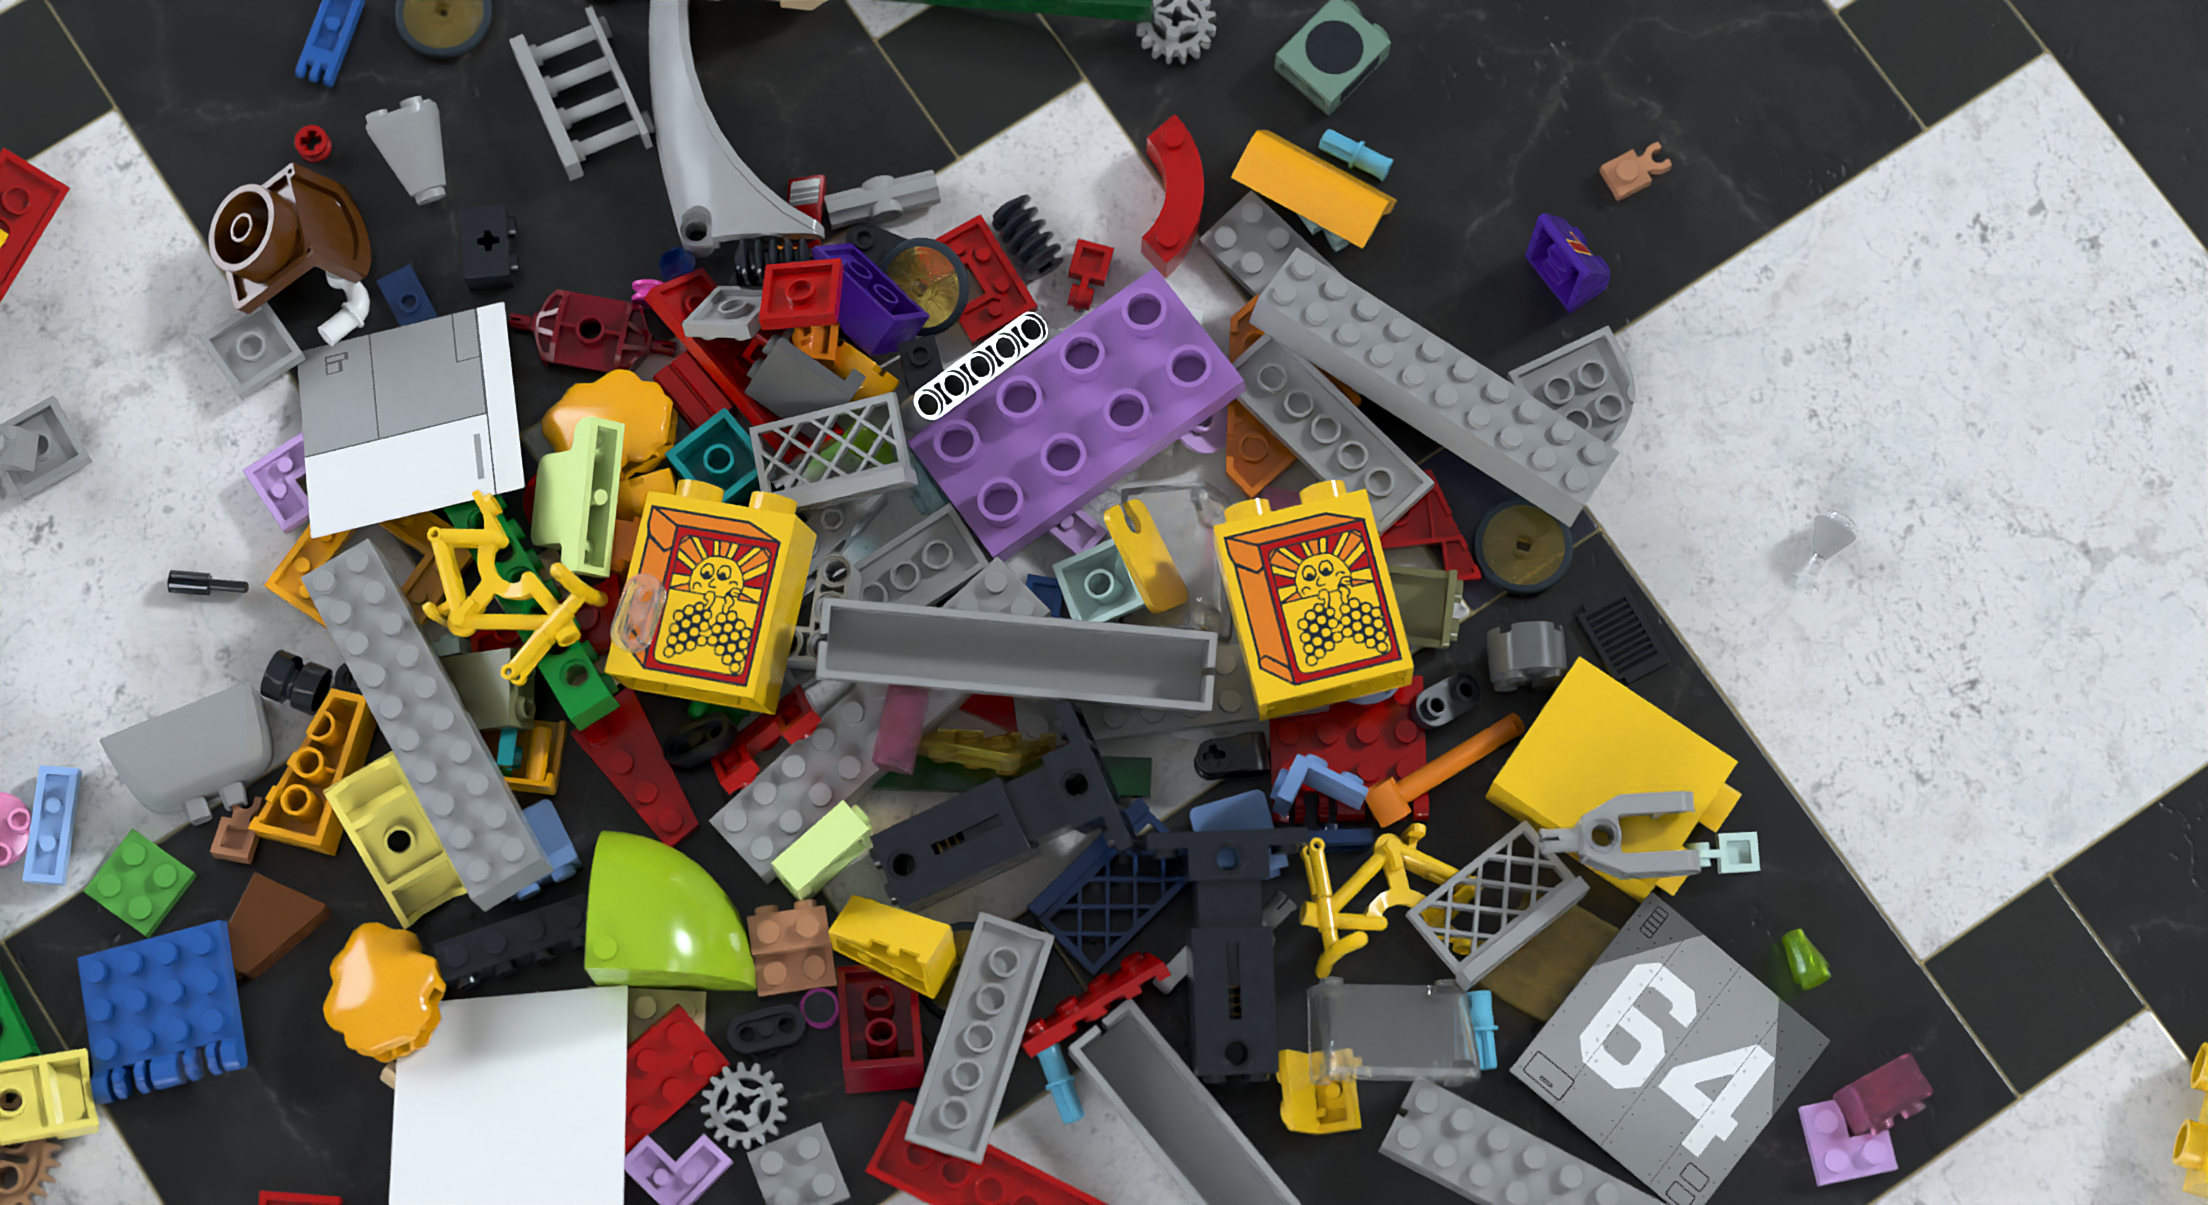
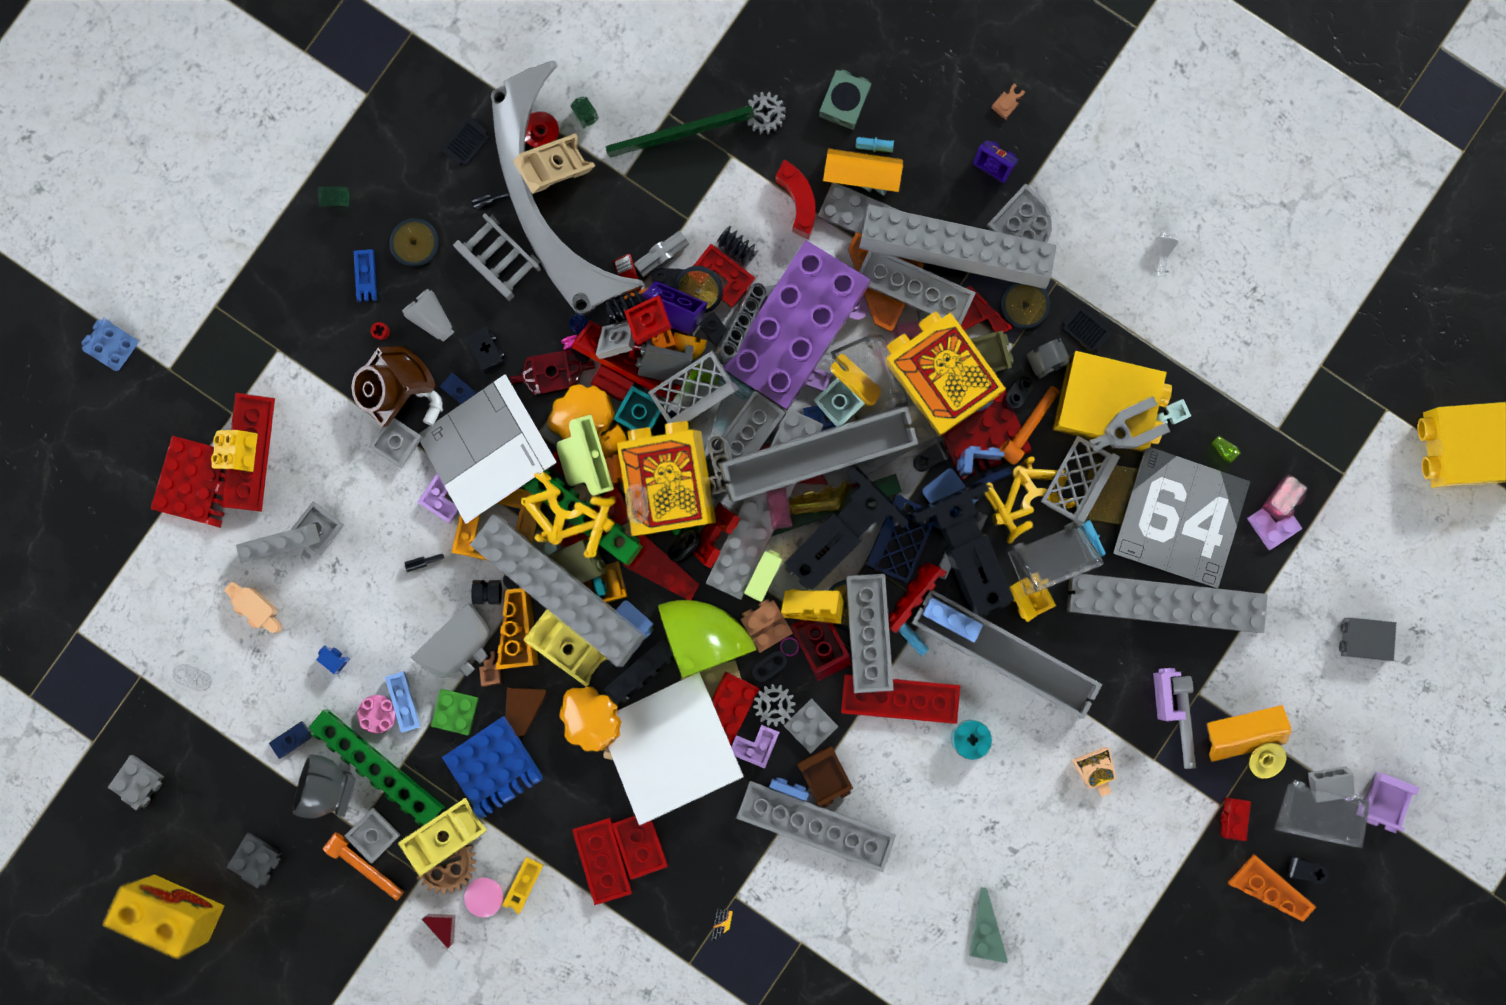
camera: 15 degrees left, 10 degrees up
red plate [1067,238,1114,313] -> none
none -> light blue plate [922,598,983,643]

